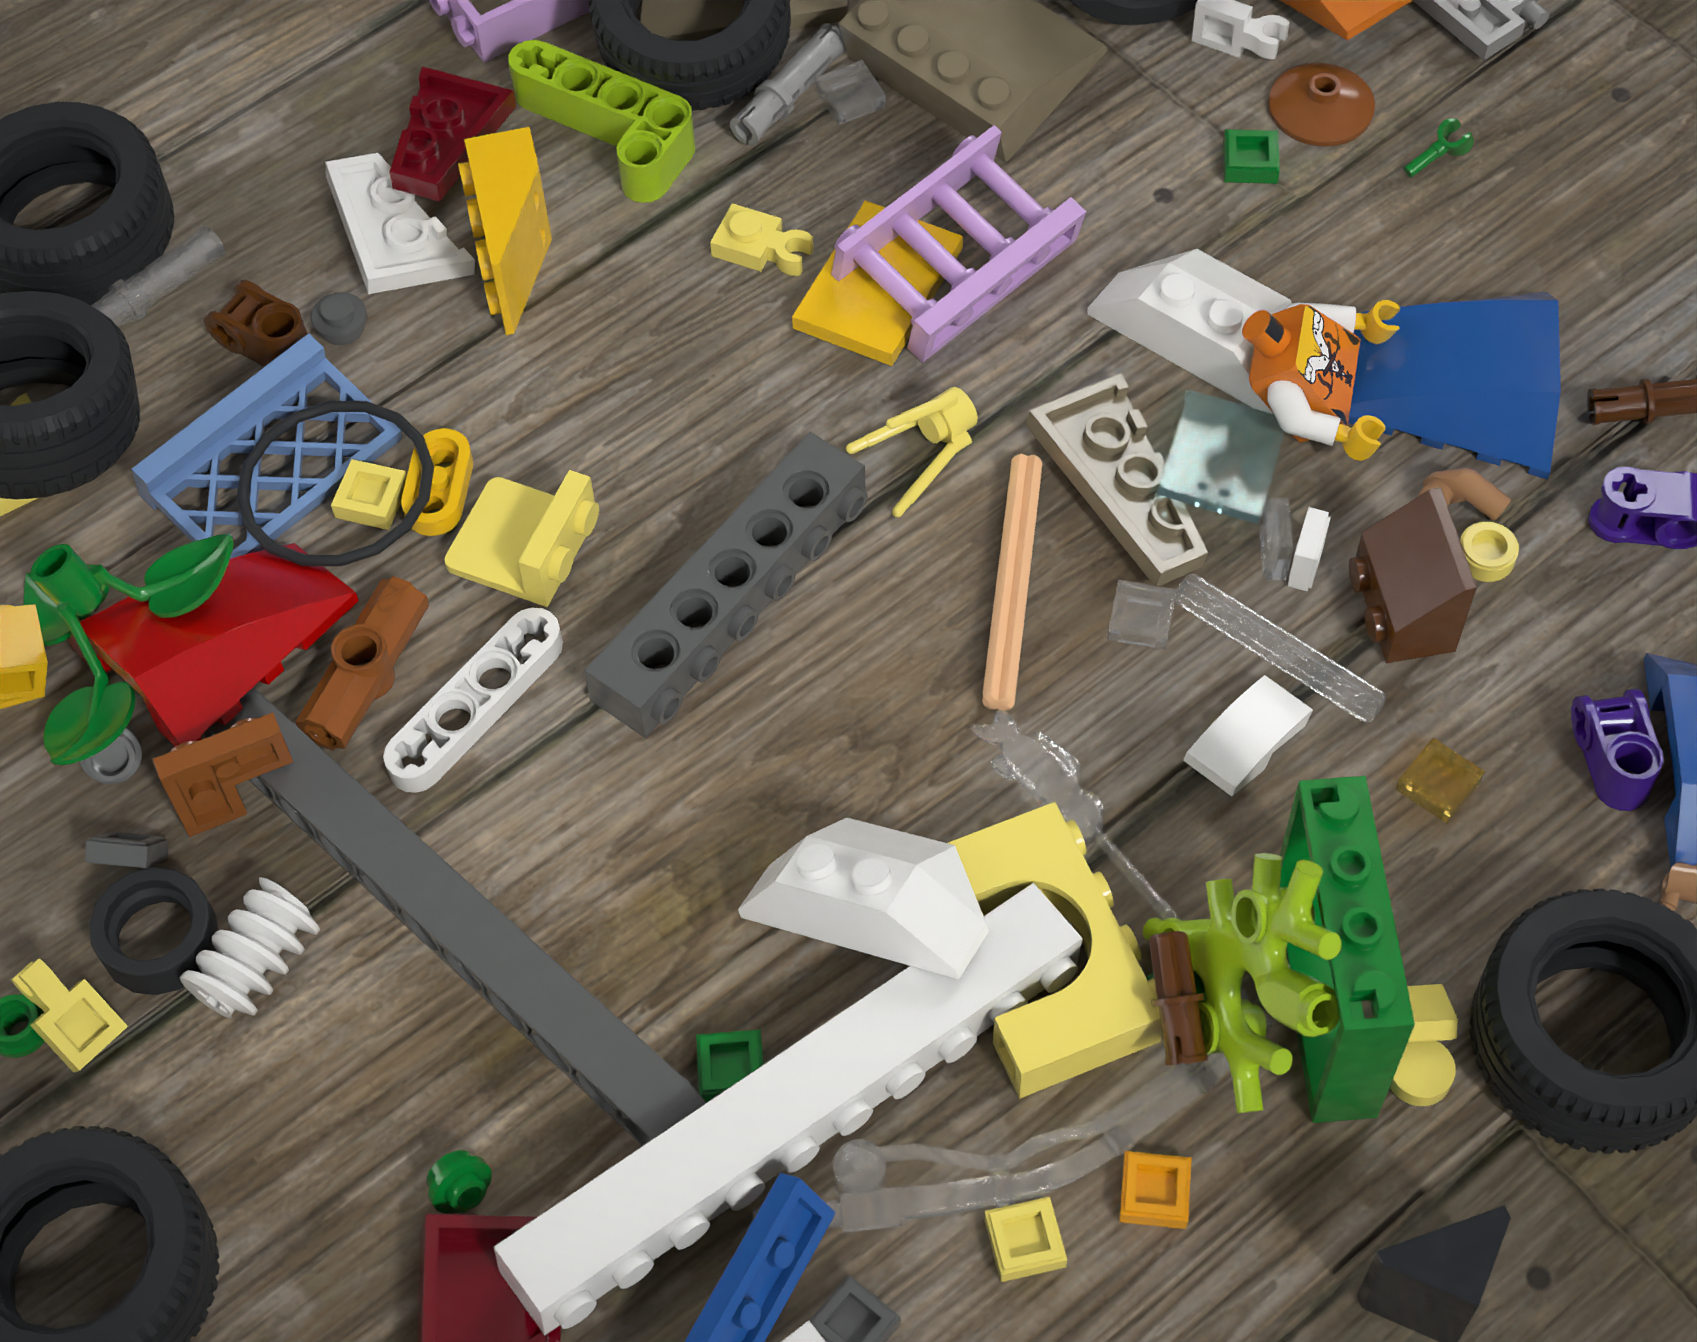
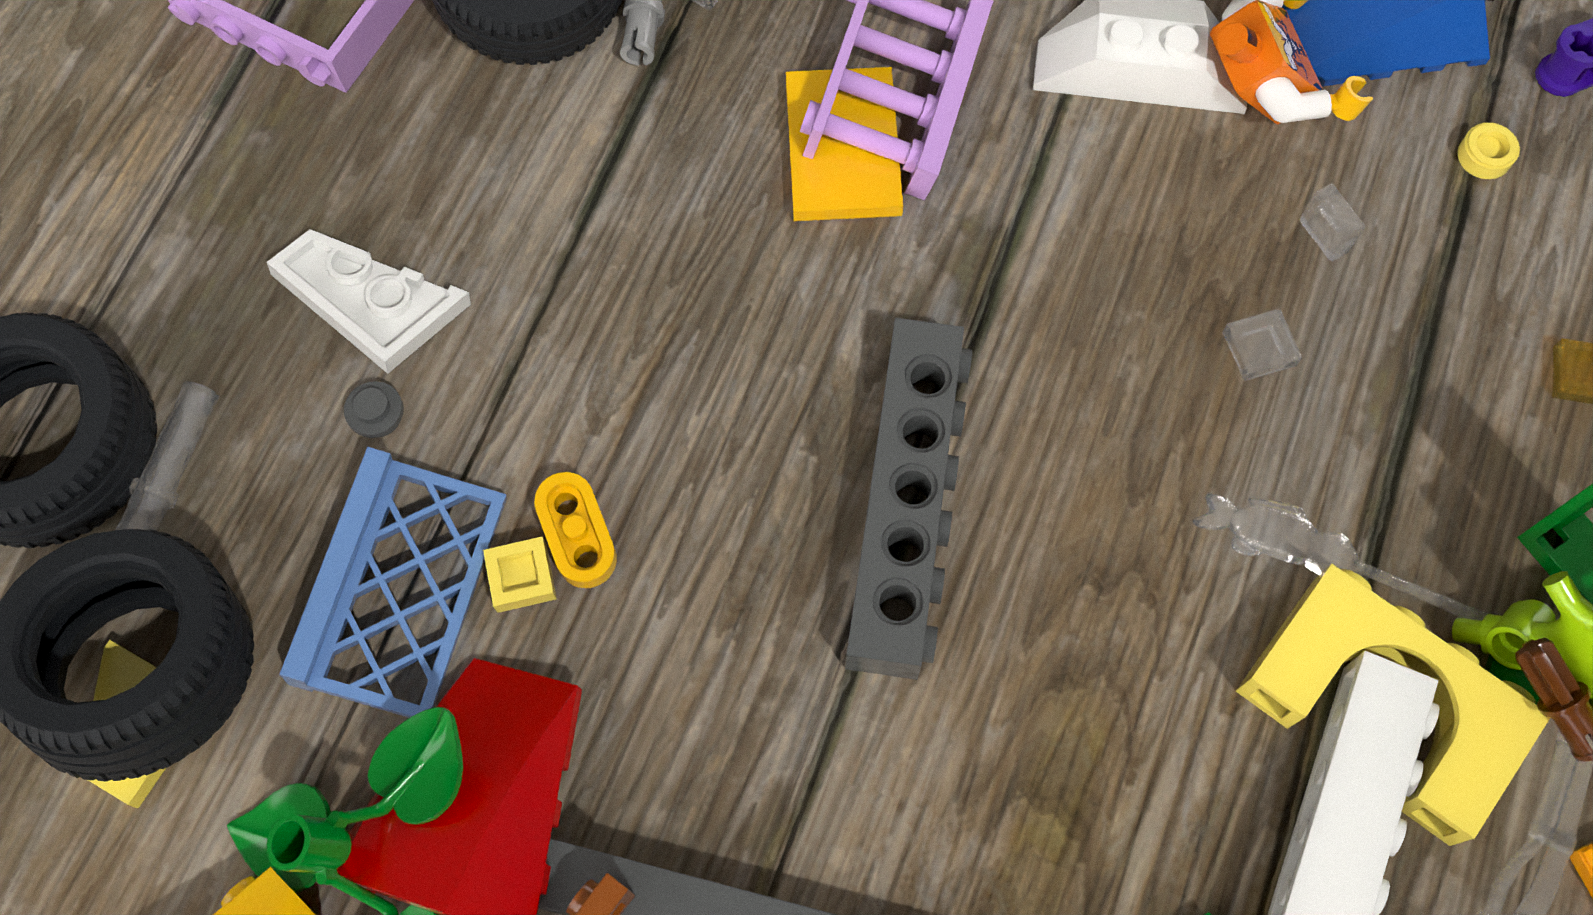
camera: 30 degrees left, 10 degrees up
reddish brown piece [203,280,308,367] -> none
black piece [236,401,434,566] -> none
dark orange piece [295,576,429,751] -> none
white beam [383,608,563,793] -> none
dark red wing [389,66,516,202] -> none
light yellow bracket [445,470,599,607] -> none
yellow slope [458,127,552,335] -> none
lime beam [508,40,696,203] -> none
light yellow plate [710,203,814,276] -> none
white wedge [738,818,989,980] -> none
light yellow plant [846,387,978,517] -> none
light nougat axle [982,453,1042,711] -> none
wing [1026,373,1208,588] -> none
clear light blue container [1157,390,1284,524] -> none
clear axle [1175,574,1386,723] -> none
white slope [1183,675,1313,796] -> none
white tile [1288,507,1331,591] -> none
reddish brown slope [1349,487,1477,664] -> none
medium nougat arm [1419,468,1511,521] -> none

